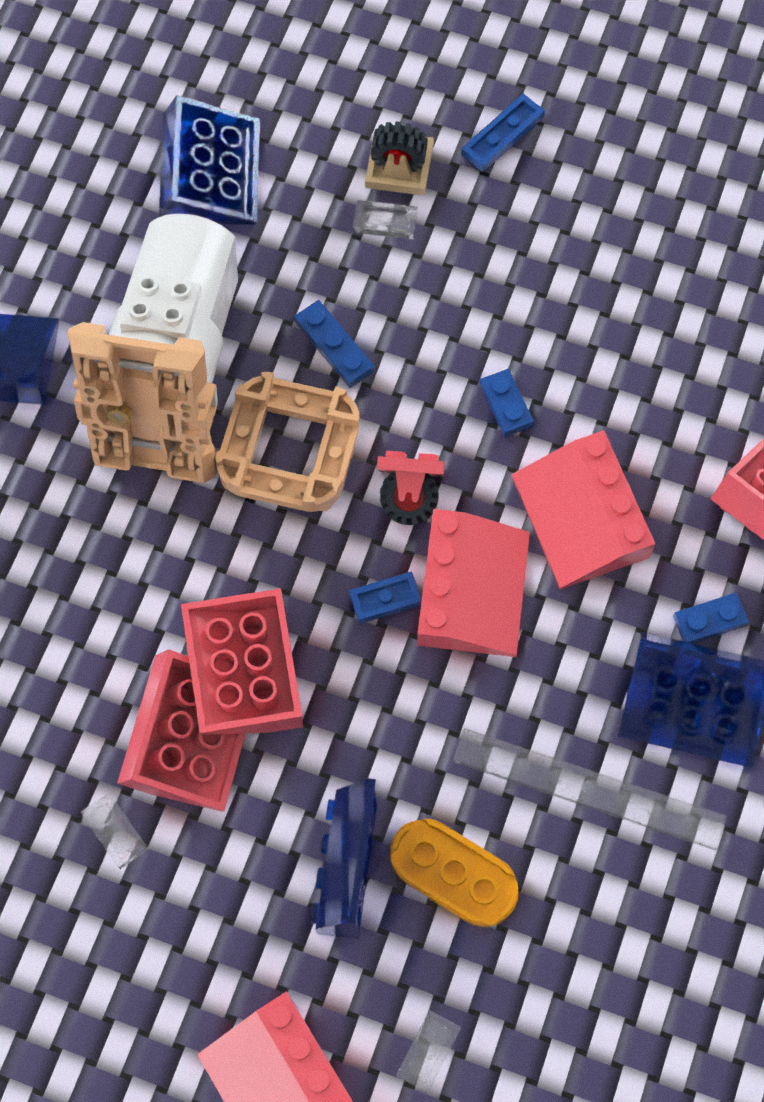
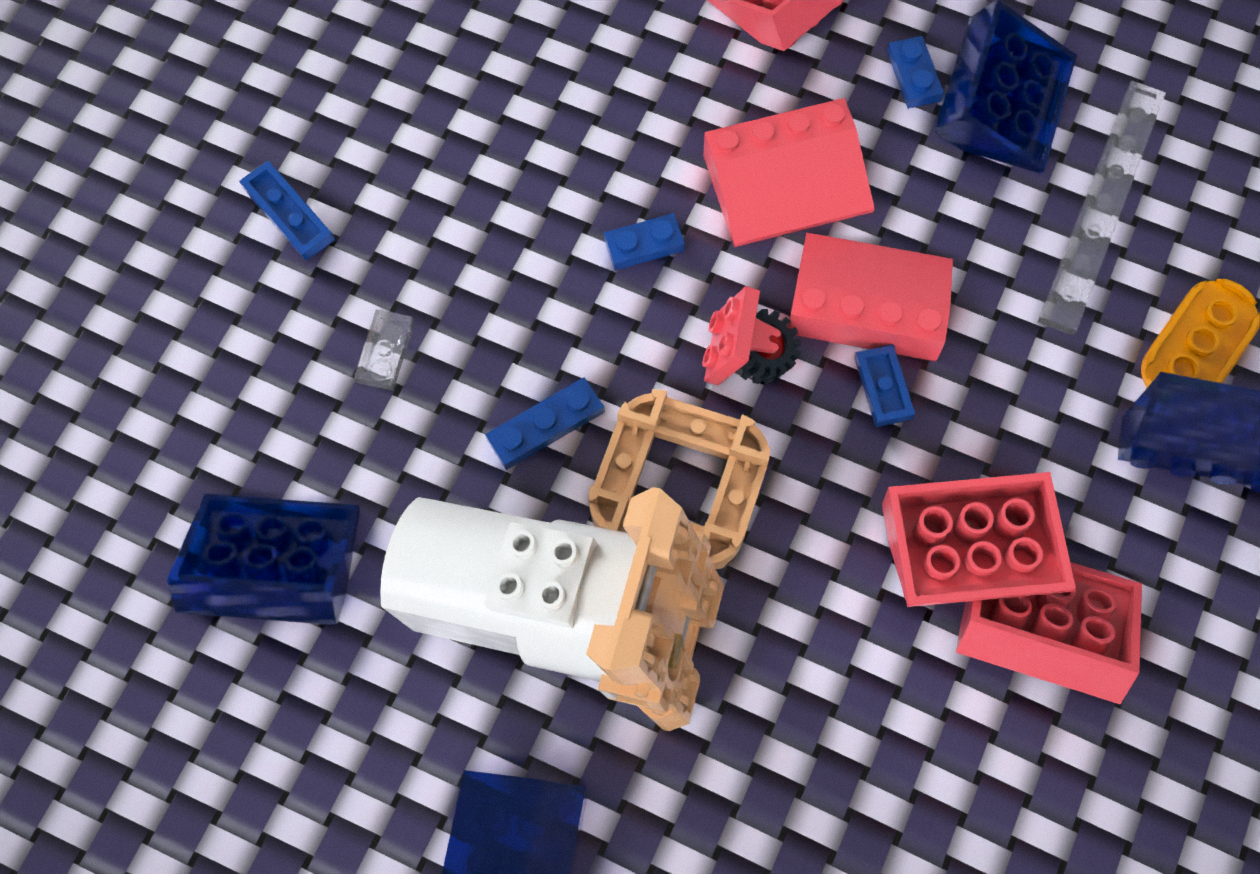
camera: 85 degrees left, 0 degrees up
clear plate [80,792,149,870] -> none
plate [365,121,434,196] -> none

